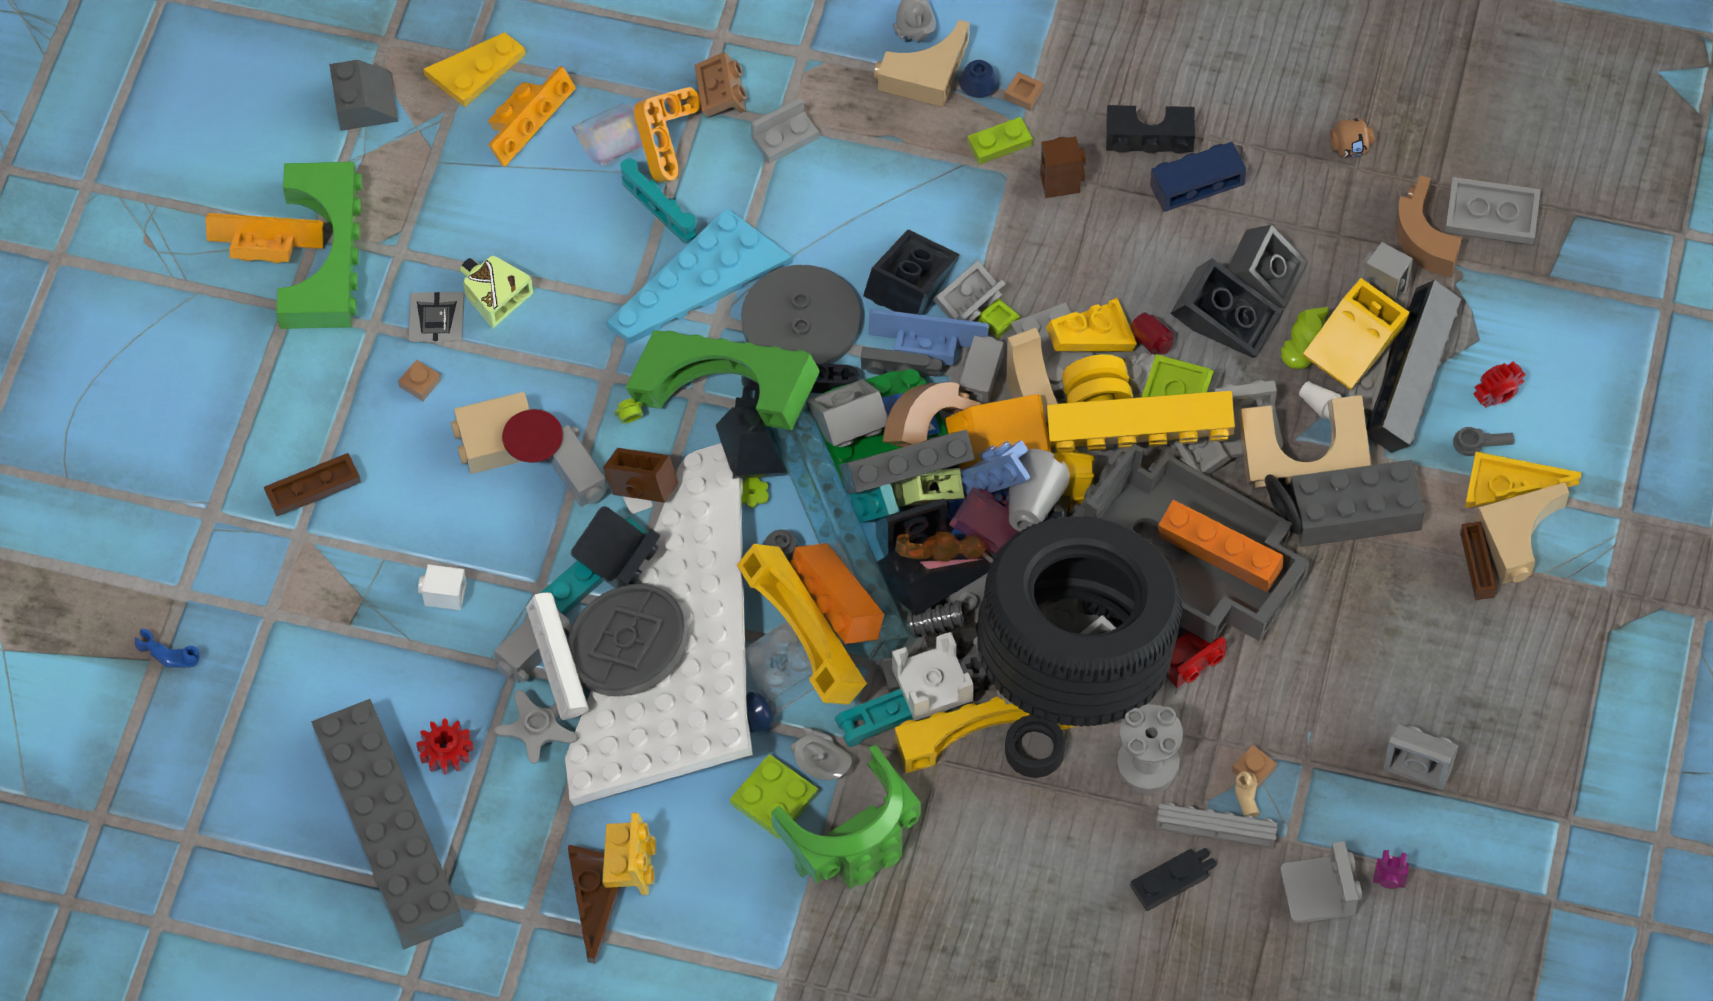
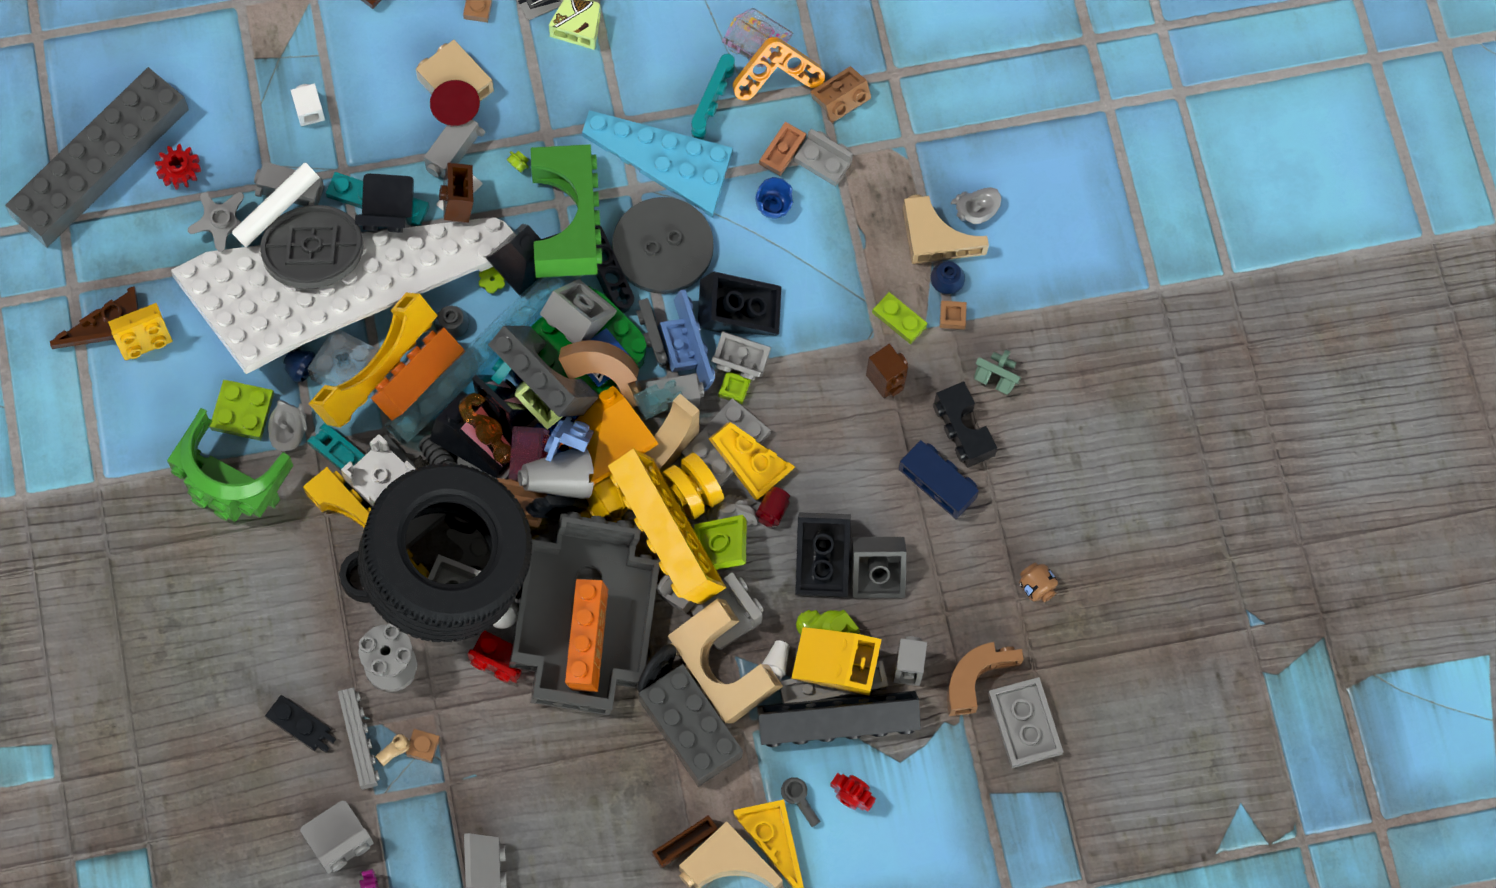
camera: 60 degrees right, 10 degrees up
none -> clear light blue plate [633,380,683,420]
none -> blue hair [755,177,793,219]
none -> nougat plate [759,122,807,176]
none -> sand green hips [974,349,1021,395]

